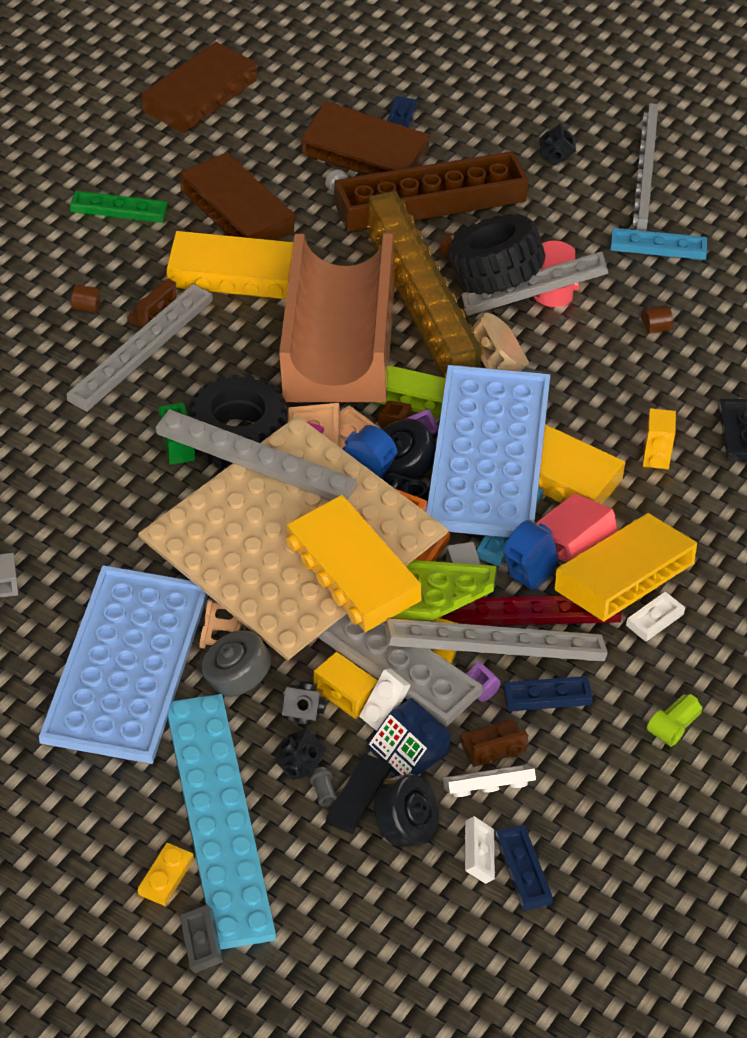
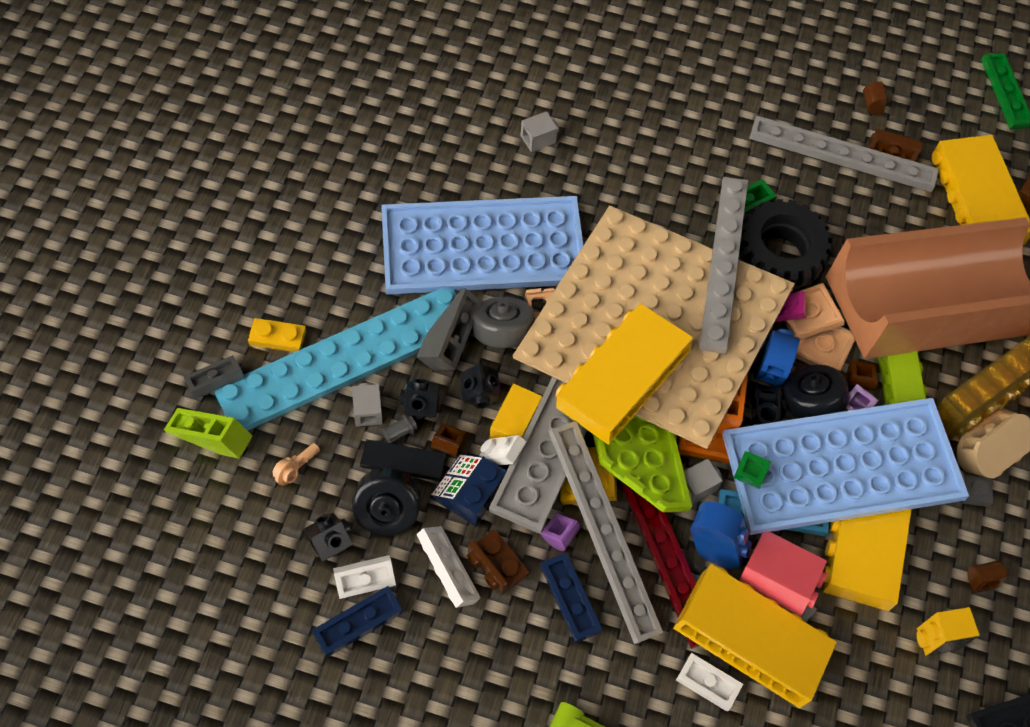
camera: 70 degrees right, 15 degrees up
none -> lime slope [164,408,252,459]
none -> light nougat plate [273,443,320,486]
none -> black brick [303,513,353,562]
none -> light grey brick [352,383,383,427]
none -> dark grey slope [417,288,482,370]
none -> reddish brown brick [431,423,467,458]
none -> green plate [734,451,771,489]
none -> reddish brown brick [967,560,1009,593]

